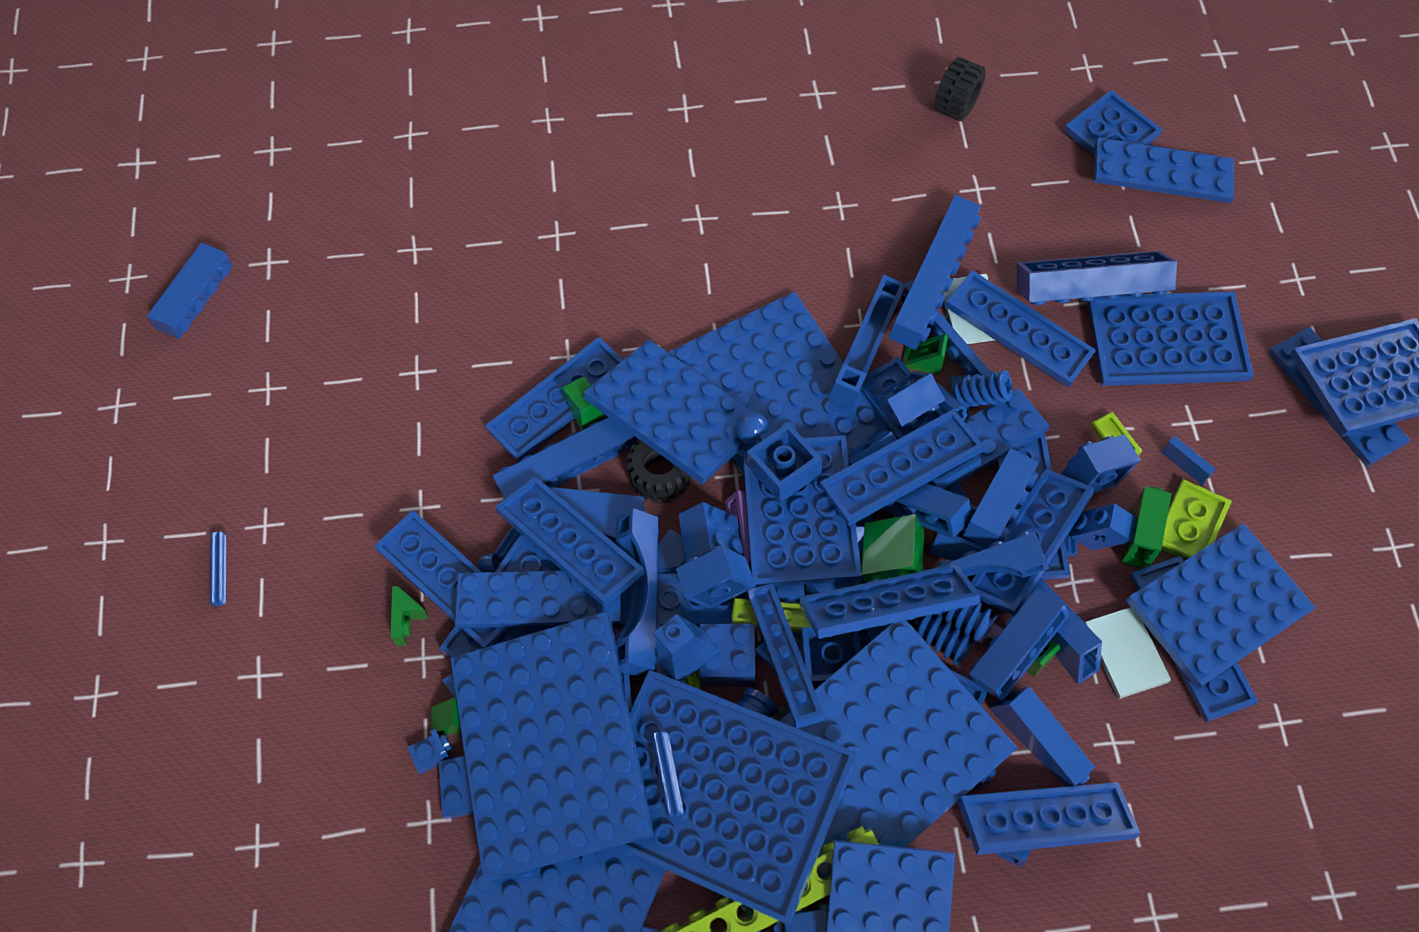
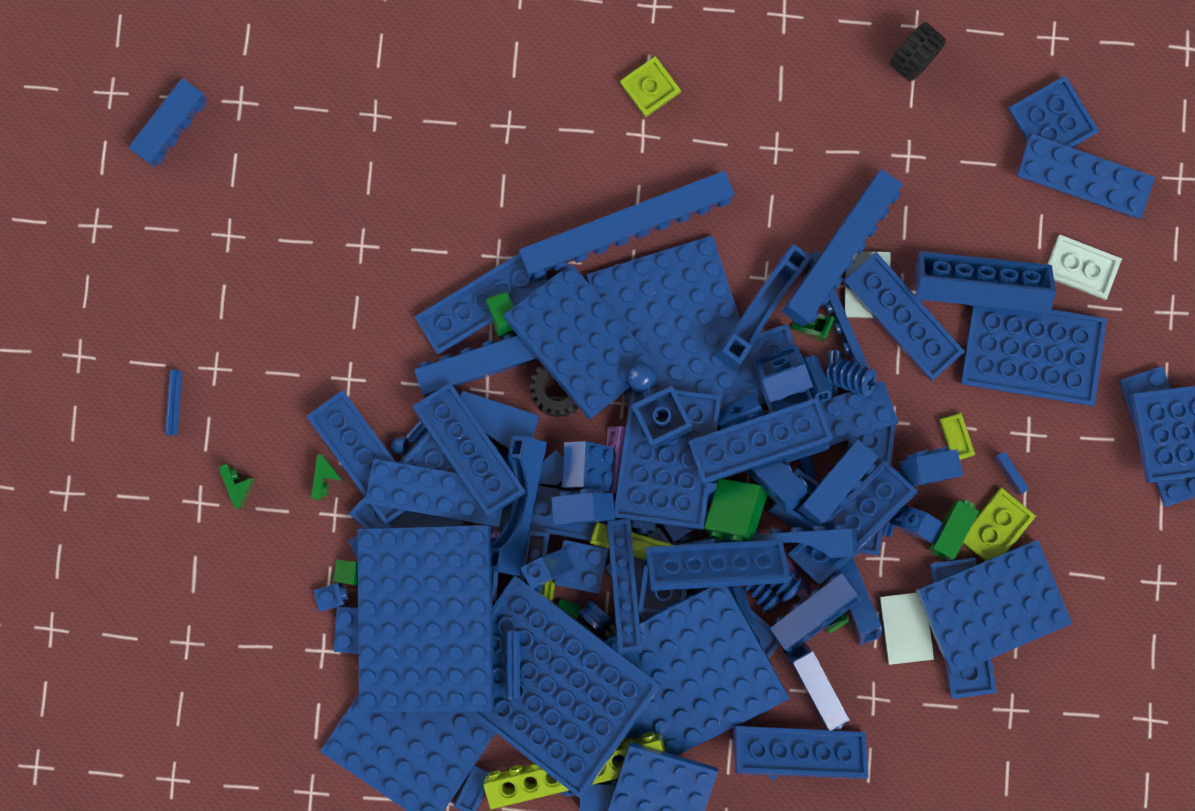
camera: 10 degrees right, 20 degrees up
none -> green slope [218,464,255,510]
none -> blue brick [518,171,735,279]
none -> lime plate [620,56,681,118]
none -> light aqua tile [1048,235,1122,300]

